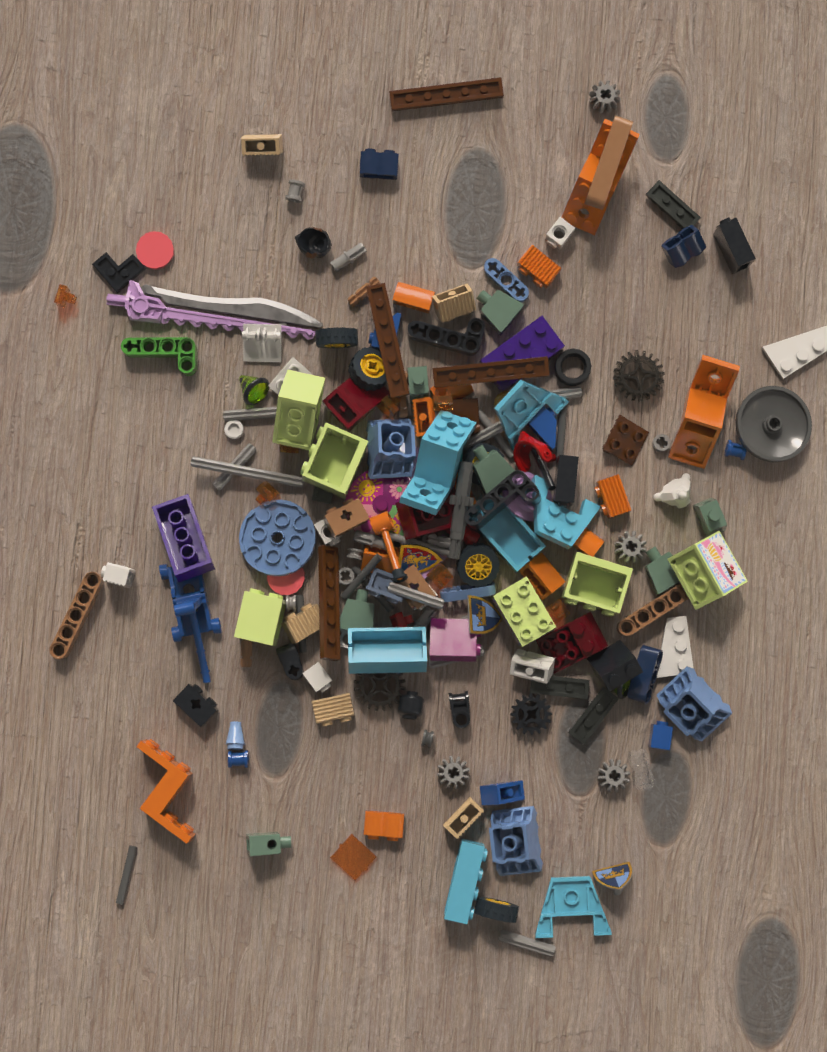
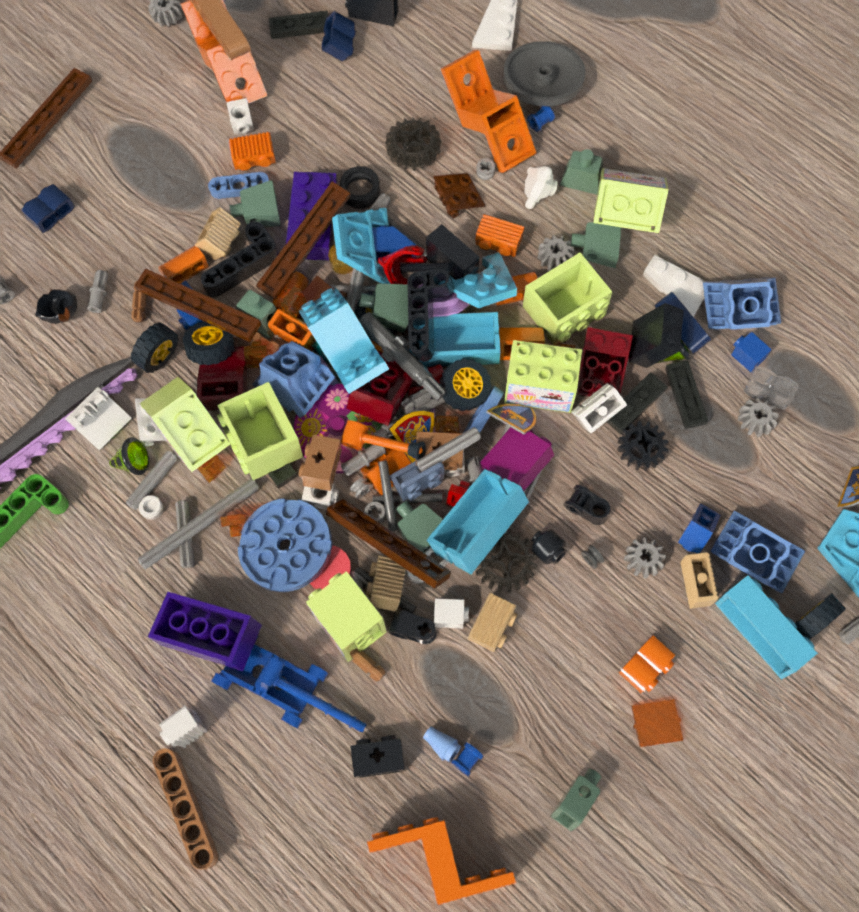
camera: 50 degrees left, 15 degrees down
medium nougat beam [617,583,689,636] -> none

